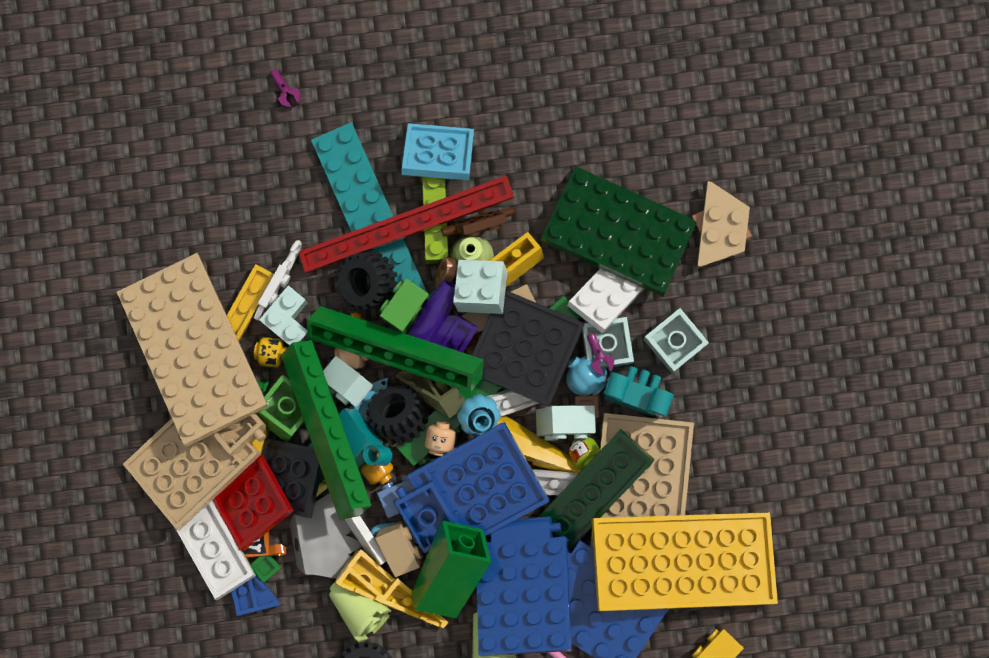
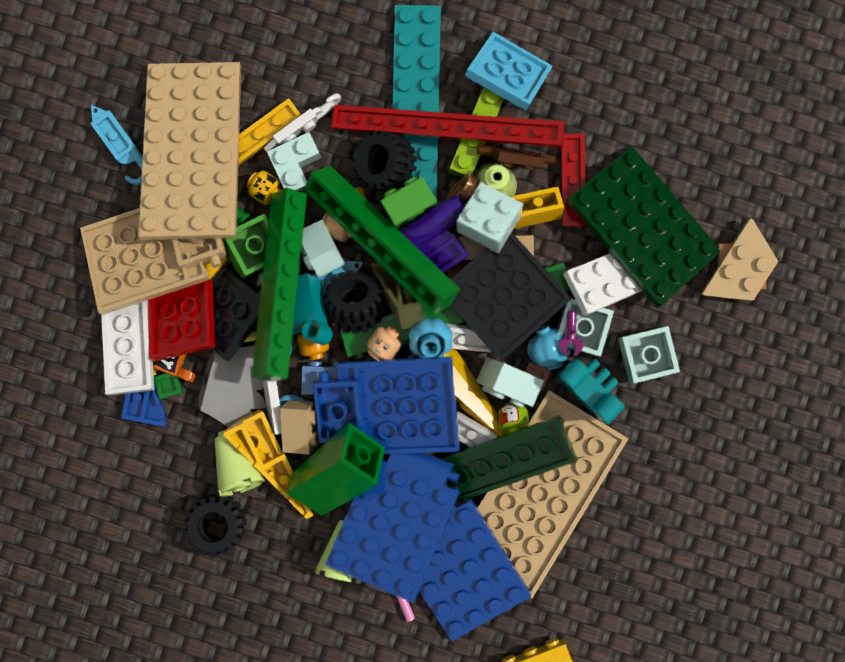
camera: 25 degrees right, 5 degrees up
yellow plate [591,513,778,612] -> none
none -> medium azure plate [90,105,143,185]
none -> red plate [561,133,586,227]

